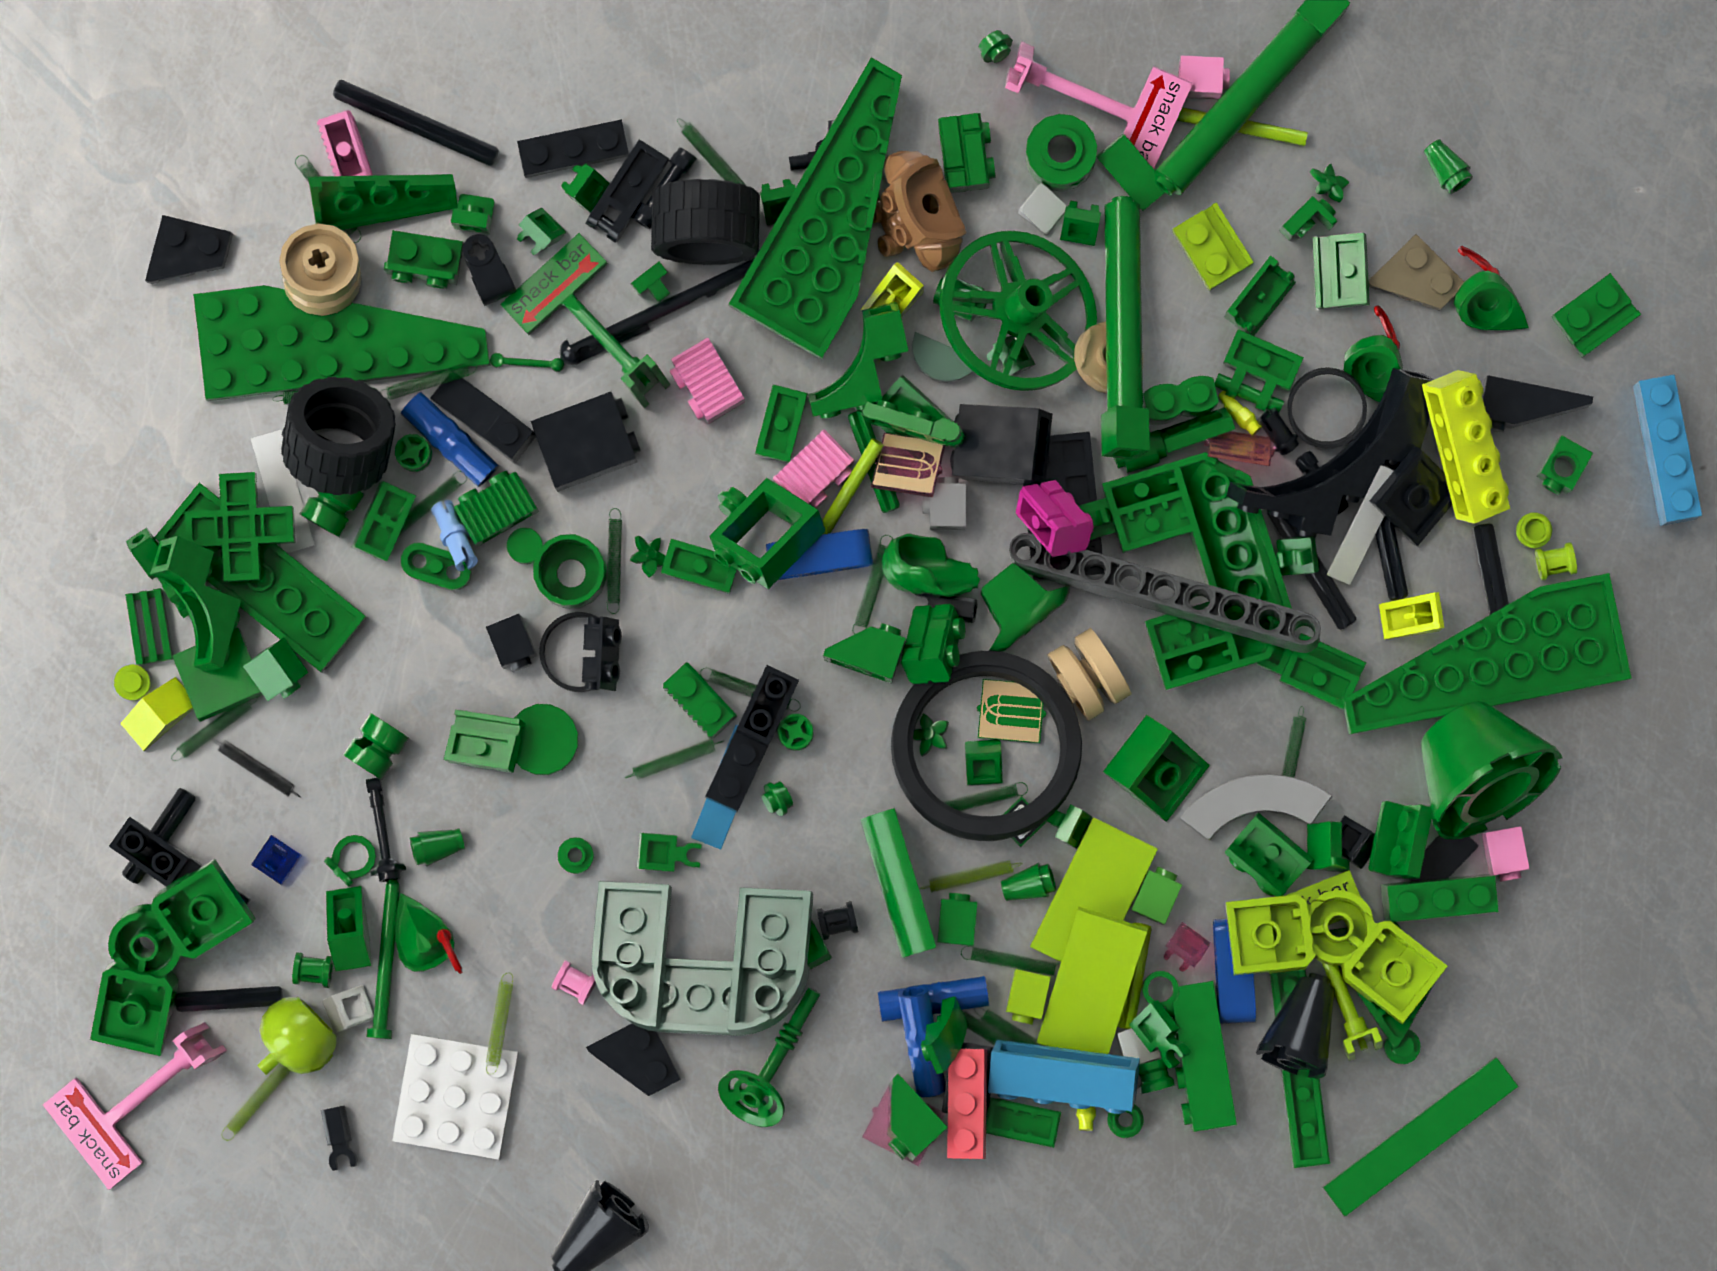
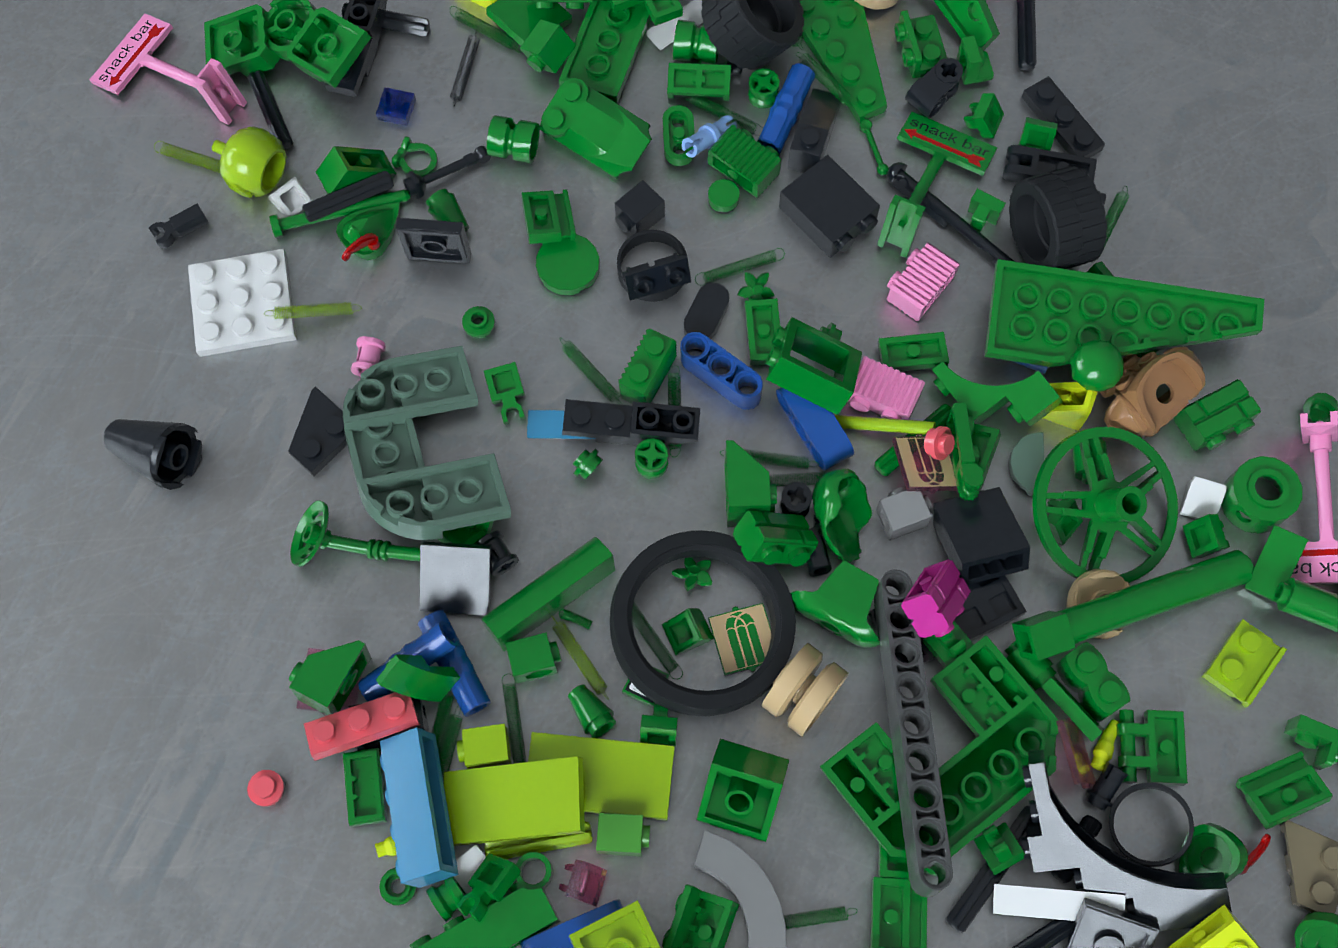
camera: 65 degrees right, 15 degrees down
green bush [292,952,333,988] -> none
green piece [533,534,607,609] -> none
green hinge [1224,255,1296,336] -> none
none -> coral plate [247,770,285,807]
none -> black axle [302,171,394,222]
none -> black tile [396,218,471,264]
none -> tile [419,541,492,615]
none -> green slope [540,76,652,179]
none -> green leg [559,609,593,630]
none -> blue beam [680,332,763,410]
none -> black tile [684,282,729,339]
none -> green piece [720,449,819,470]
none -> black bush [780,482,812,517]
none -> coral plate [924,426,955,460]
none -> green hair [1069,340,1124,392]

